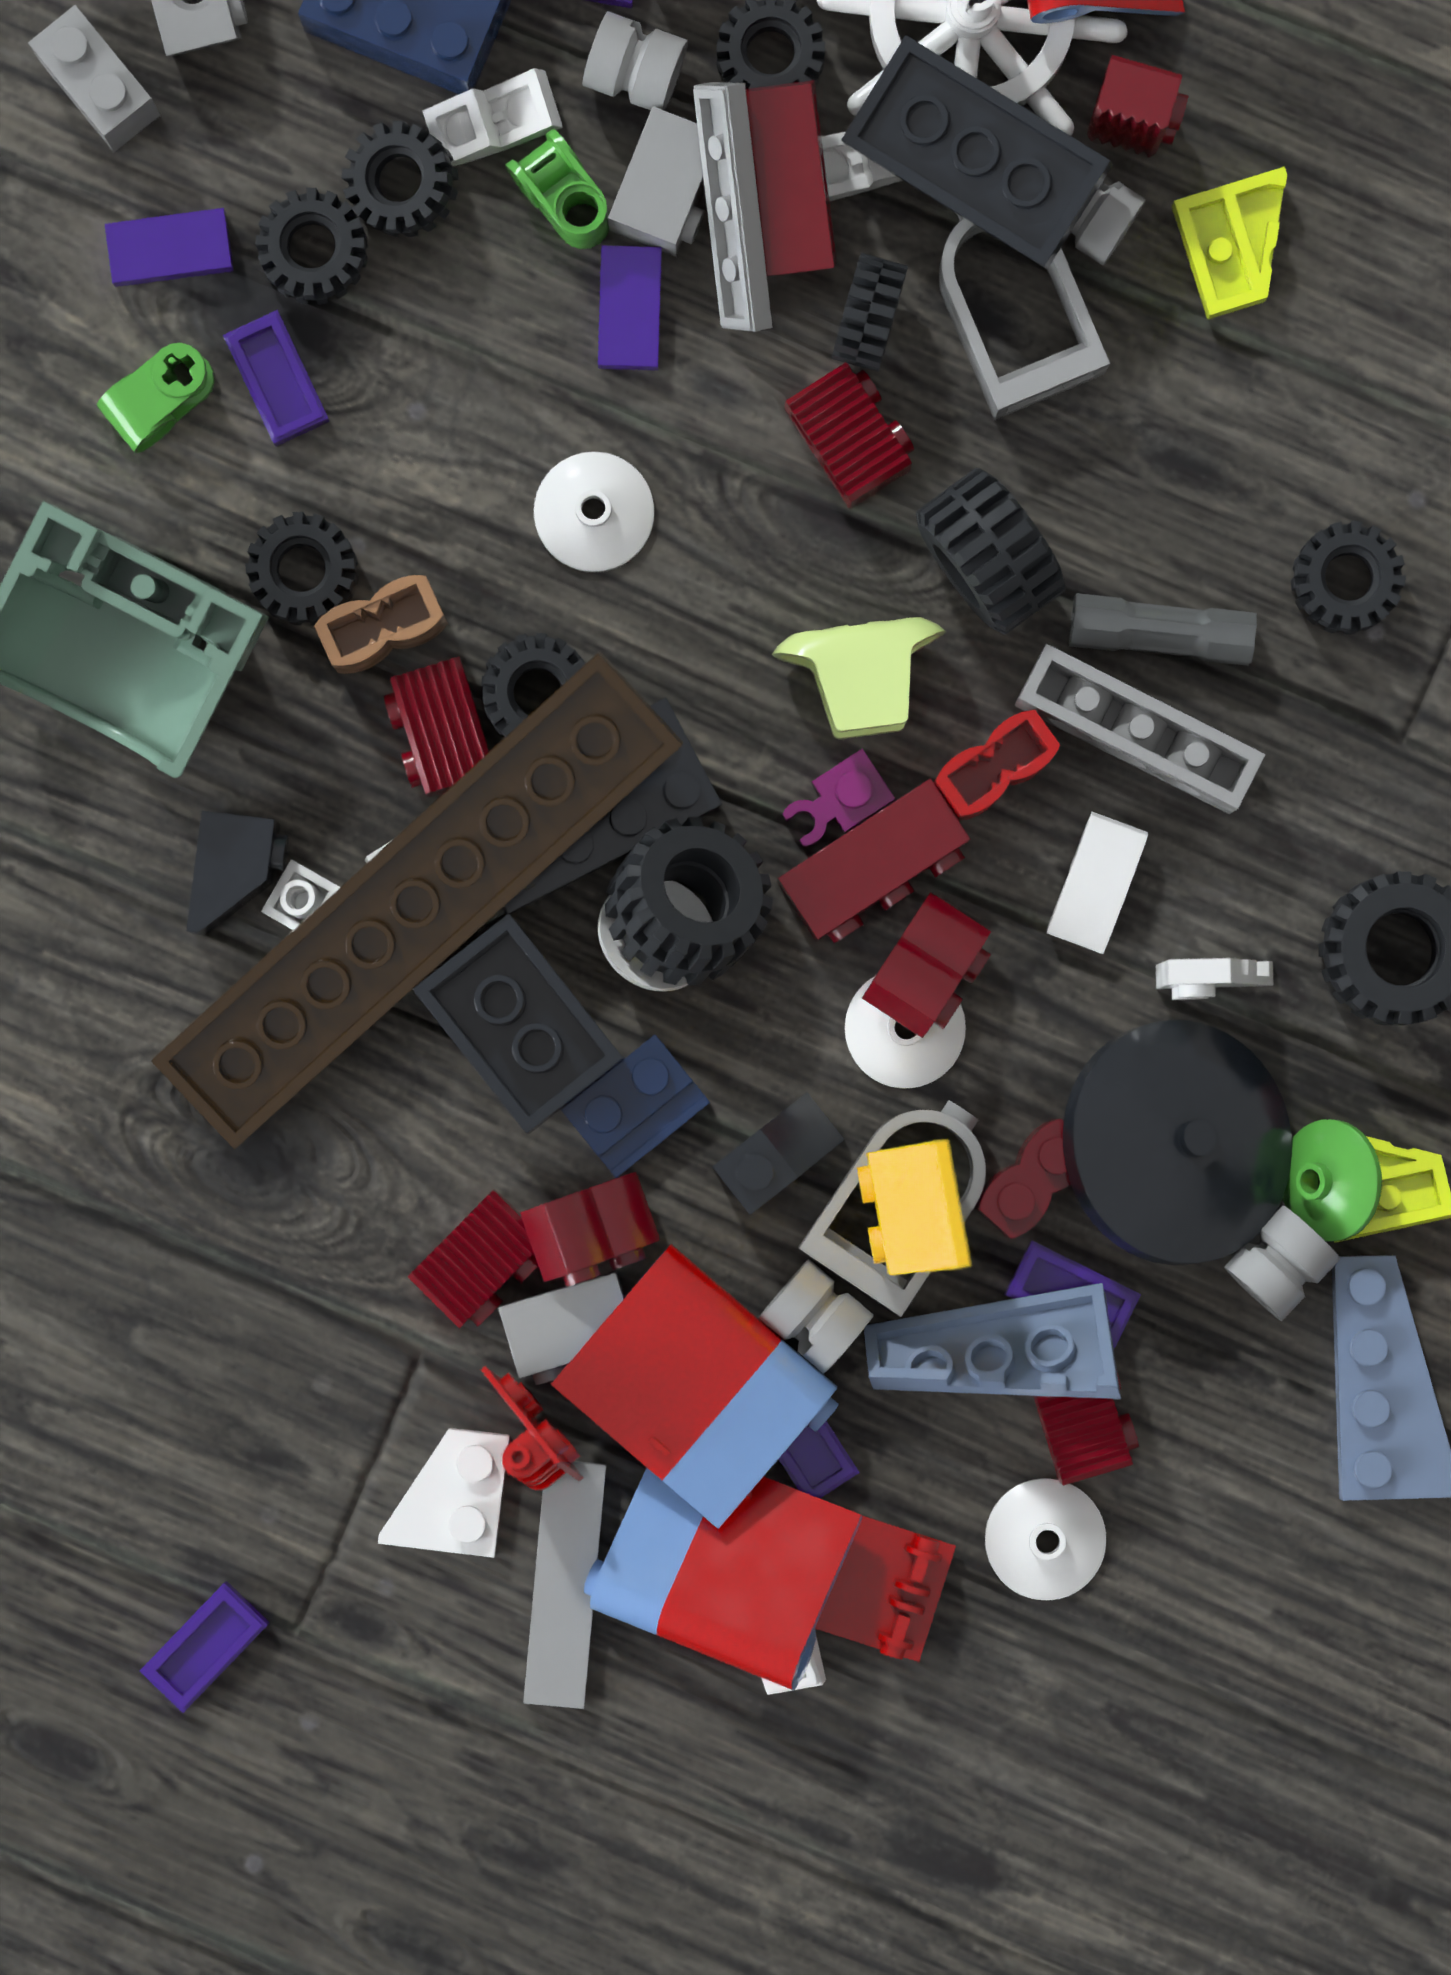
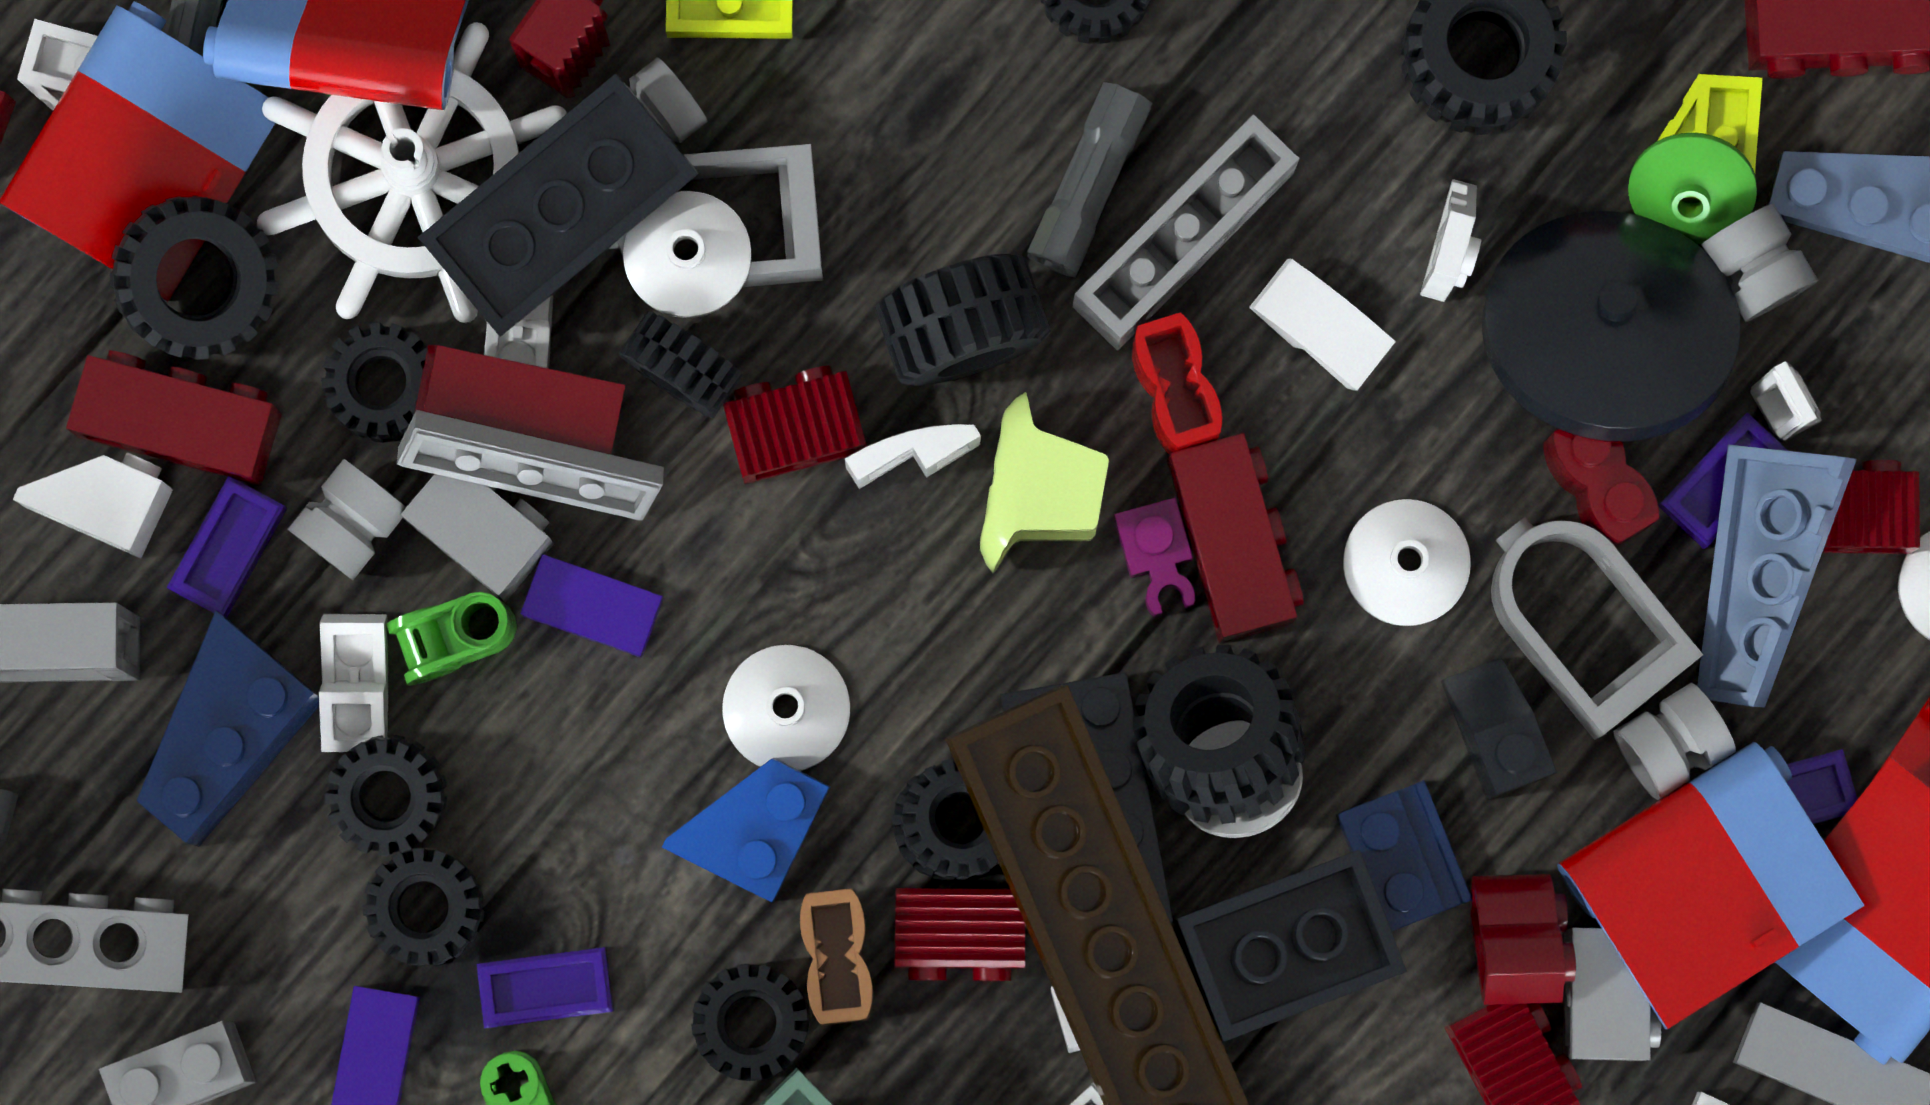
camera: 70 degrees left, 5 degrees down
red hinge [481,1366,584,1490] -> none
yellow slope [857,1140,971,1275] -> none
dark red brick [862,892,991,1038] -> none
none -> white dish [623,191,751,318]
none -> blue wing [662,758,831,902]
none -> white slope [845,424,981,489]
none -> white slope [1750,361,1822,443]

